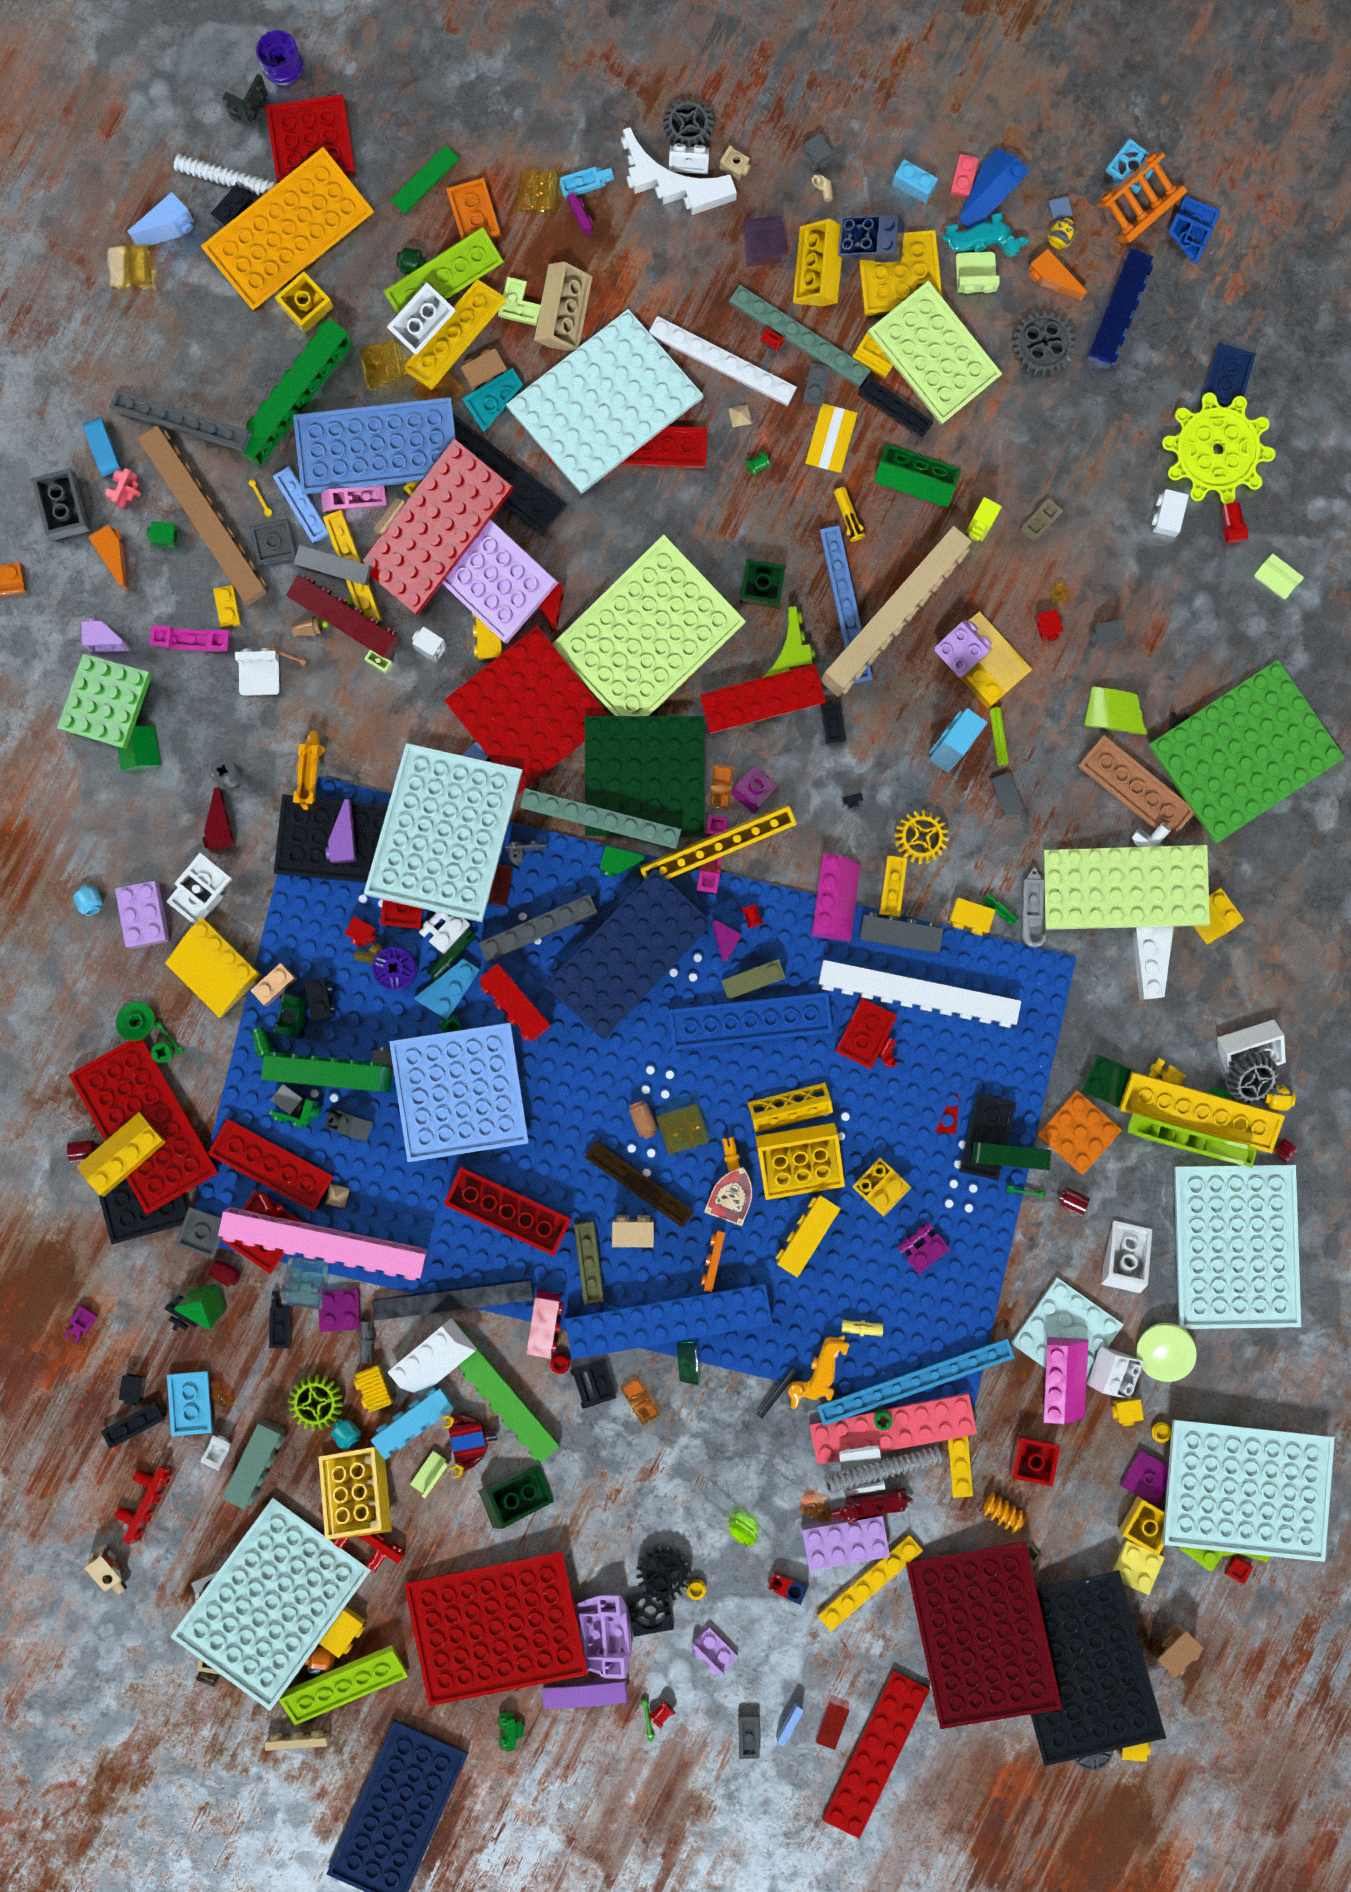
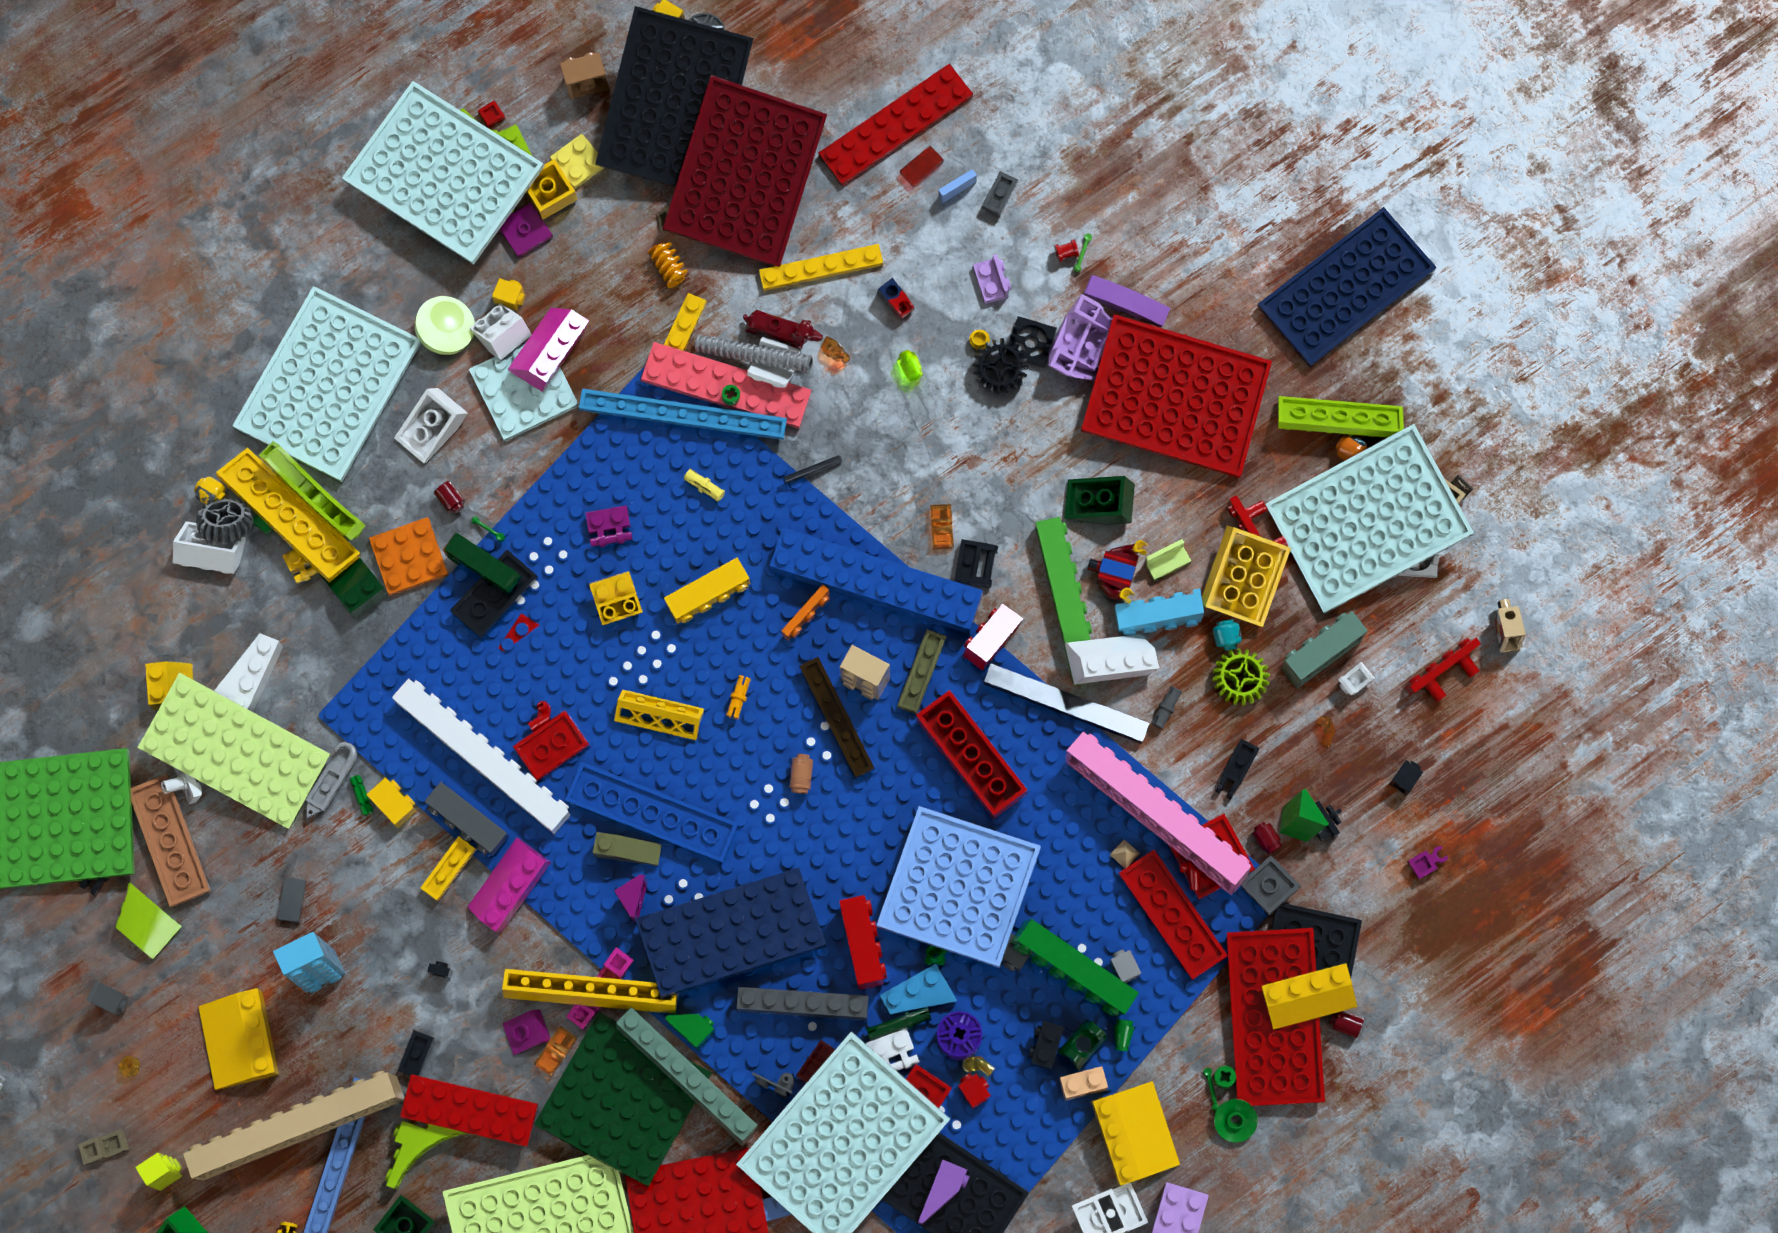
camera: 145 degrees left, 10 degrees down
black plate [101,1401,166,1449] -> none
medium azure plate [167,1371,213,1436] -> none
tan plate [265,1730,330,1751] -> none
green bracket [268,1099,322,1128] -> none
clear light blue brick [281,1257,329,1310] -> none
magenta plate [317,1288,361,1332] -> none
yellow brick [319,1606,365,1658] -> none
dark grey slope [325,1108,373,1142] -> none
yellow brick [353,1364,394,1413] -> none
green piece [497,1710,524,1752] -> none
red plate [550,1353,570,1374] -> none
clear yellow slope [656,1103,710,1155] -> none
clear green slope [677,1342,700,1385] -> none
shield [704,1167,752,1226] -> none
red bush [741,904,764,929] -> none
yellow slope [755,1123,845,1200] -> none
light orange animal [787,1335,850,1409] -> none
lavender brick [801,1515,890,1571] -> none
yellow gear [894,810,949,864] -> none
lavender bracket [935,620,993,677] -> none
lime axle [990,707,1009,766] -> none
red brick [1009,1435,1060,1487] -> none
red brick [1035,609,1064,642] -> none
yellow plate [1151,1422,1172,1443] -> none
dark red wheel [1273,1138,1299,1164] -> none

